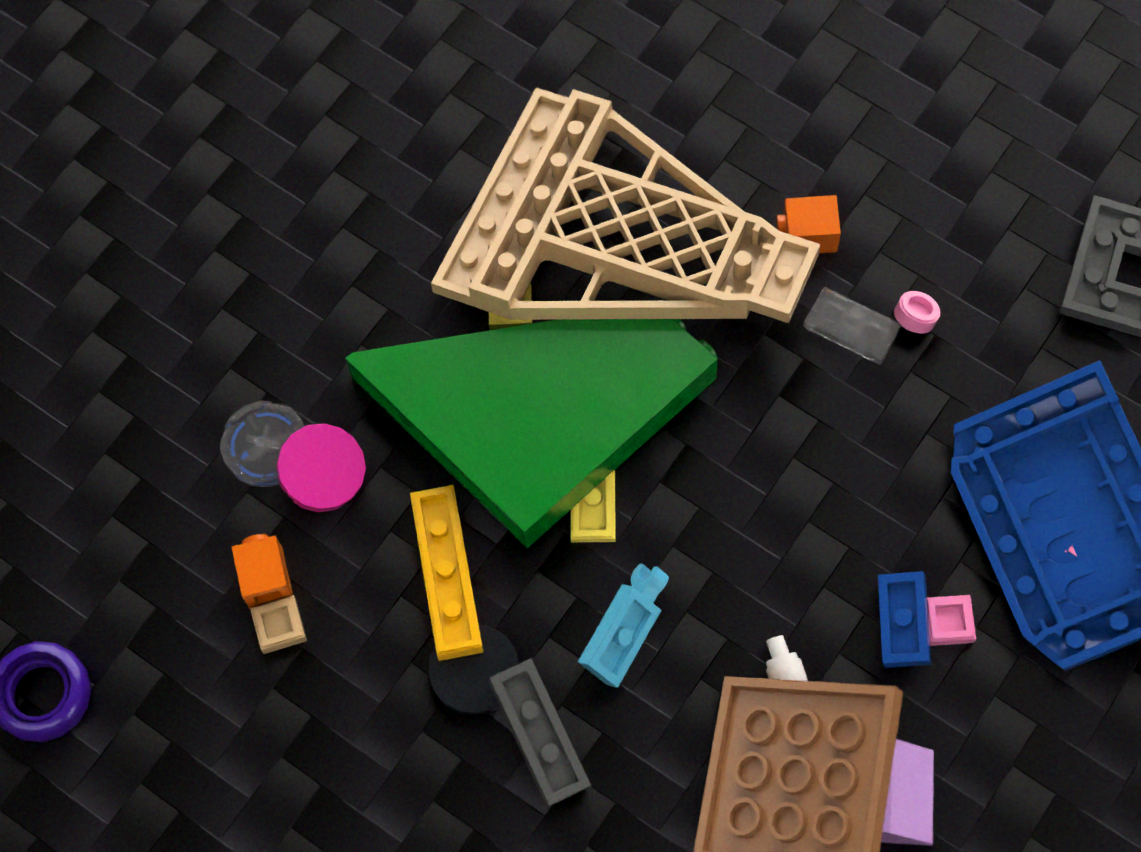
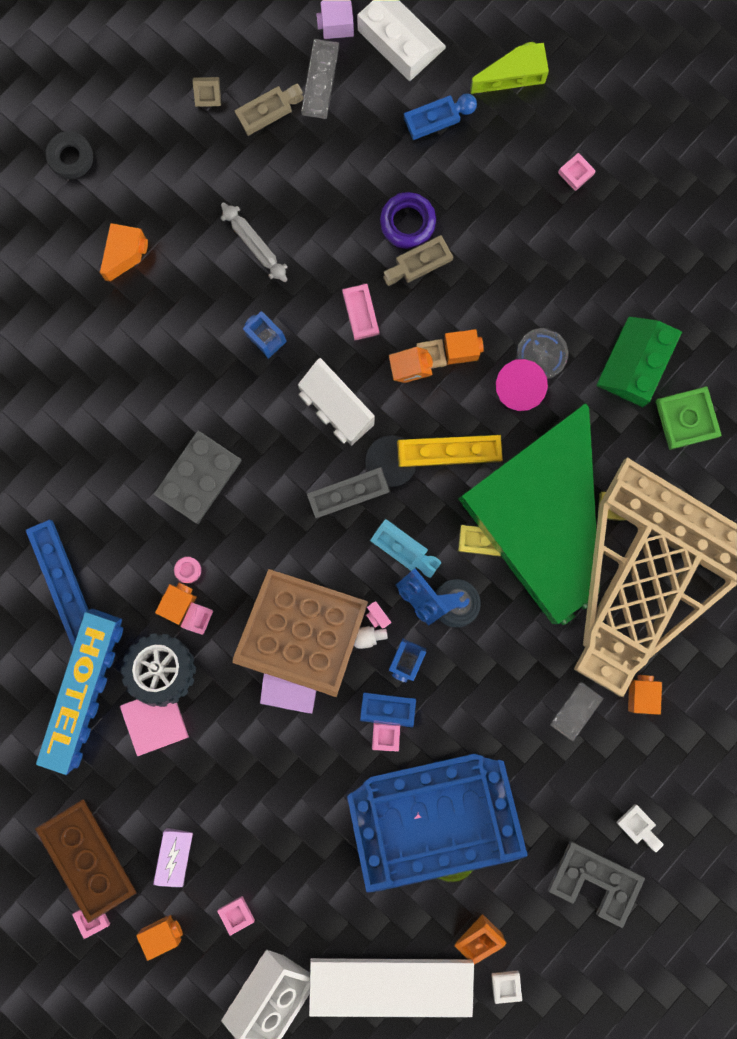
camera: 90 degrees right, 15 degrees up
bright pink tile [894,291,940,333] -> none
none -> white slope [298,358,375,446]
none -> bright pink tile [342,284,379,341]
none -> bright pink plate [366,601,391,629]
none -> dark tan plate [383,235,453,286]
none -> orange brick [389,347,433,383]
none -> blue window [389,638,426,682]
none -> plate [396,569,481,627]
none -> green slope [596,317,682,407]
none -> white plate [616,804,663,852]
none -> bright green plate [656,387,722,450]

